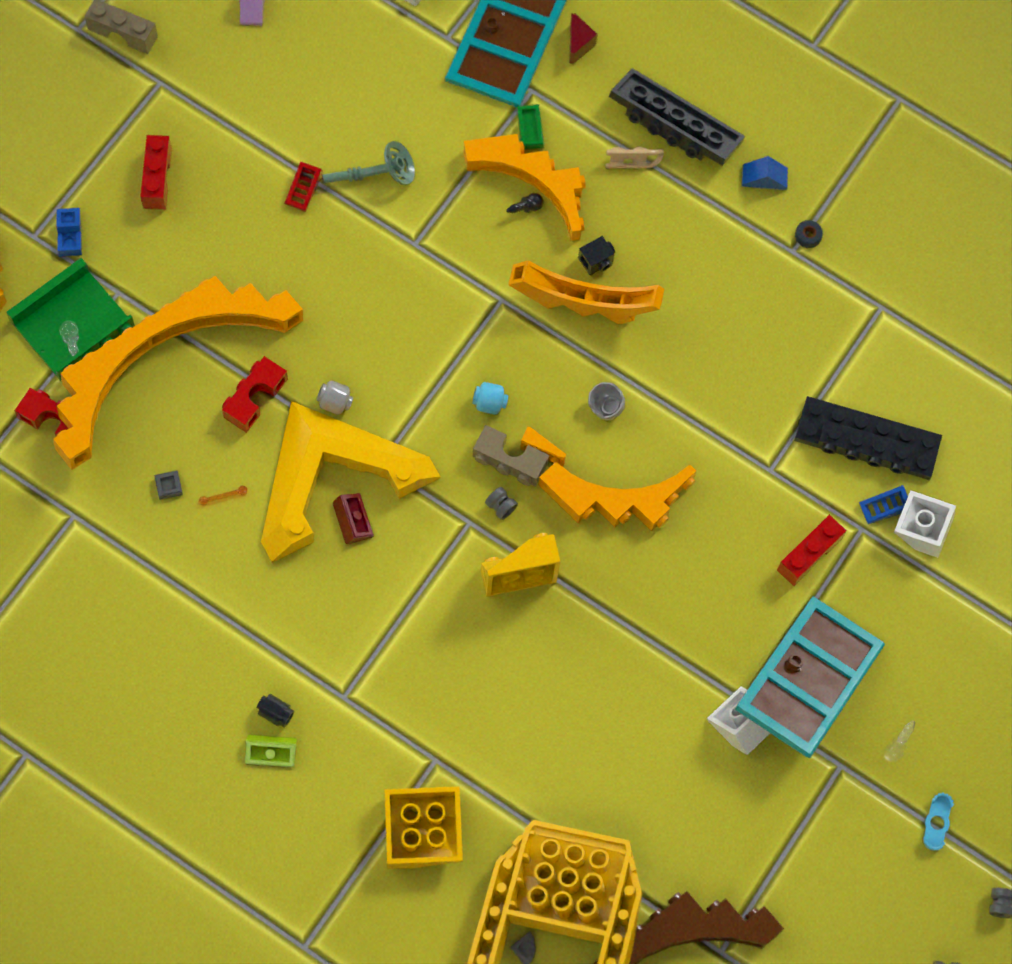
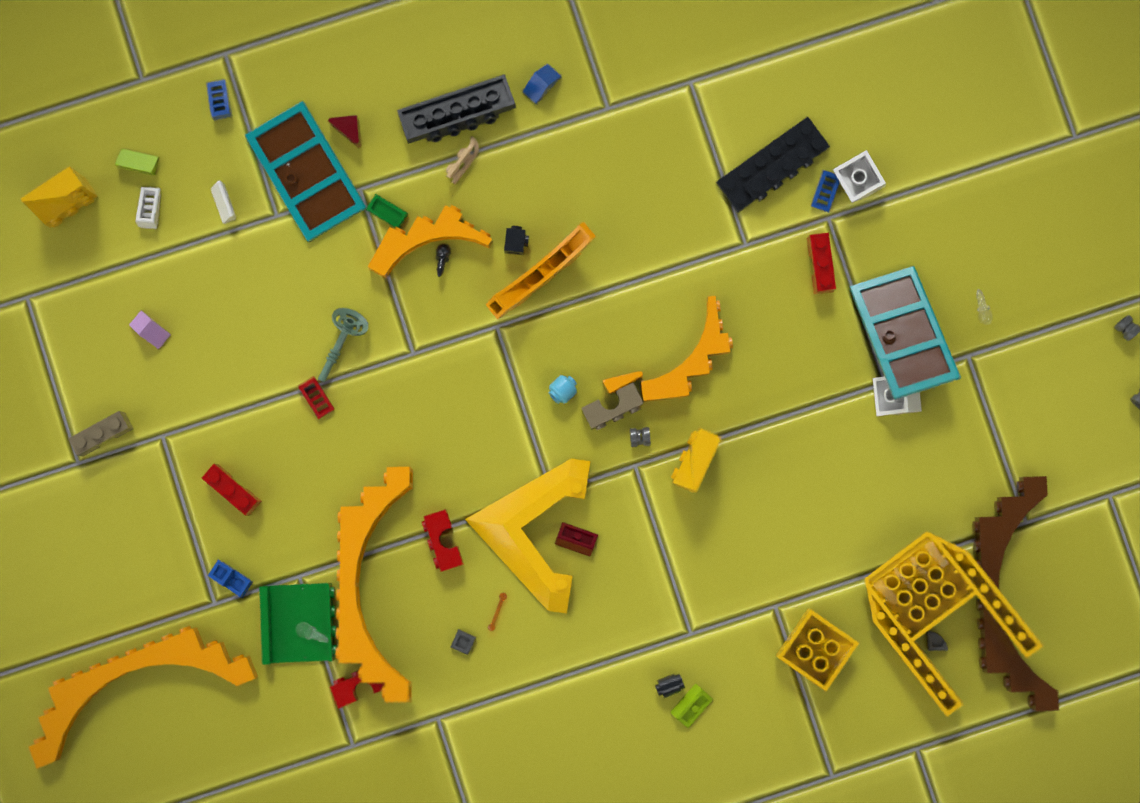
camera: 45 degrees left, 15 degrees up
light grey head [317,381,353,415] -> none
light grey hair [588,382,625,420] -> none
black wheel [795,220,823,248] -> none
medium azure piece [923,793,954,851] -> none

